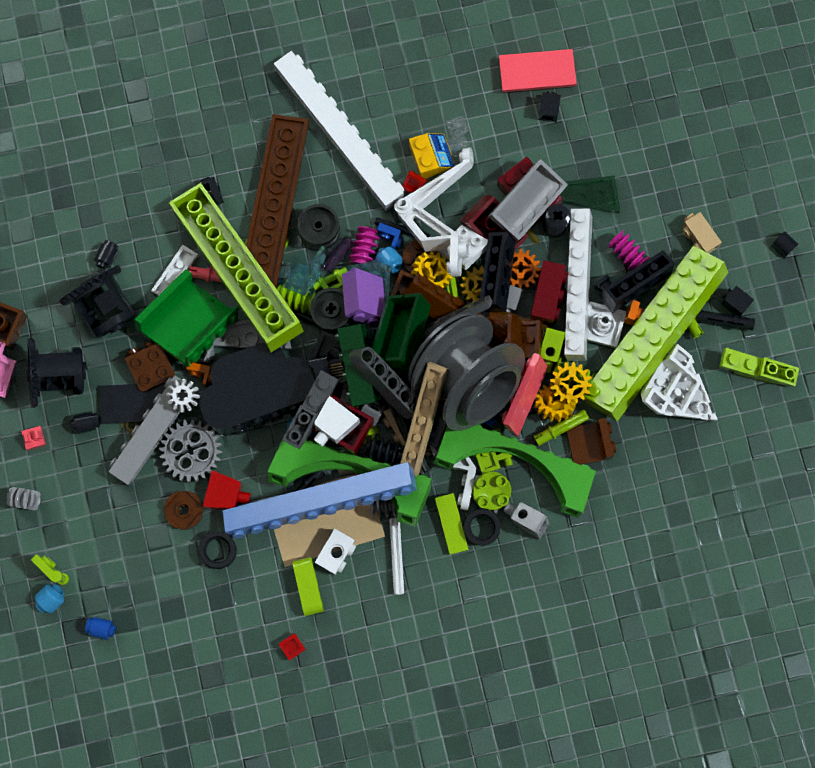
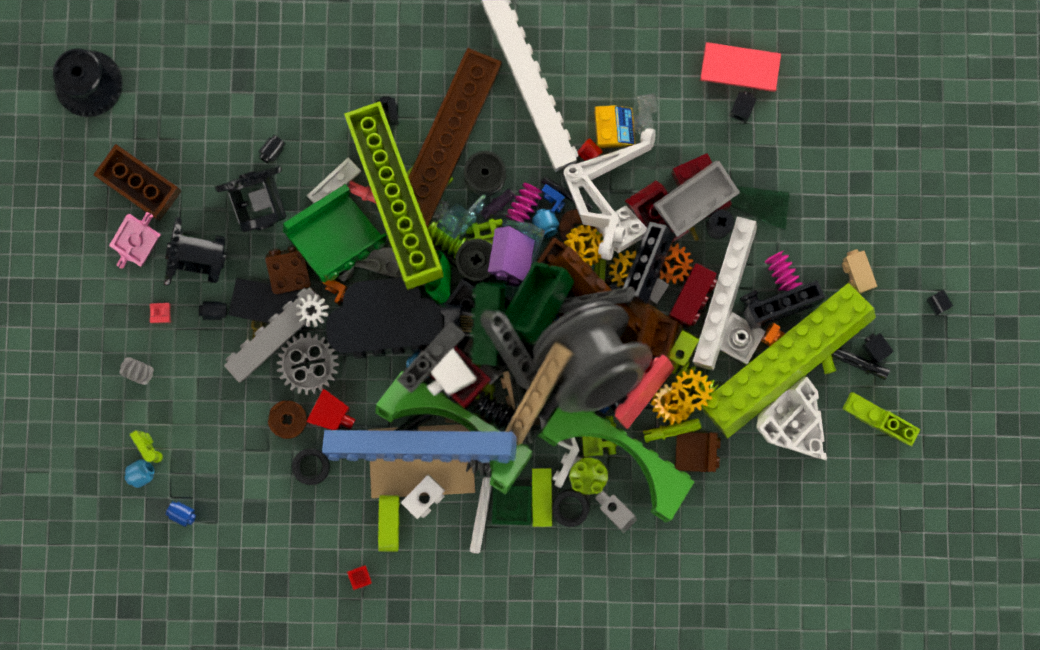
camera: 15 degrees right, 5 degrees up
none -> green beam [425,251,452,304]
none -> dark green plate [492,486,532,525]

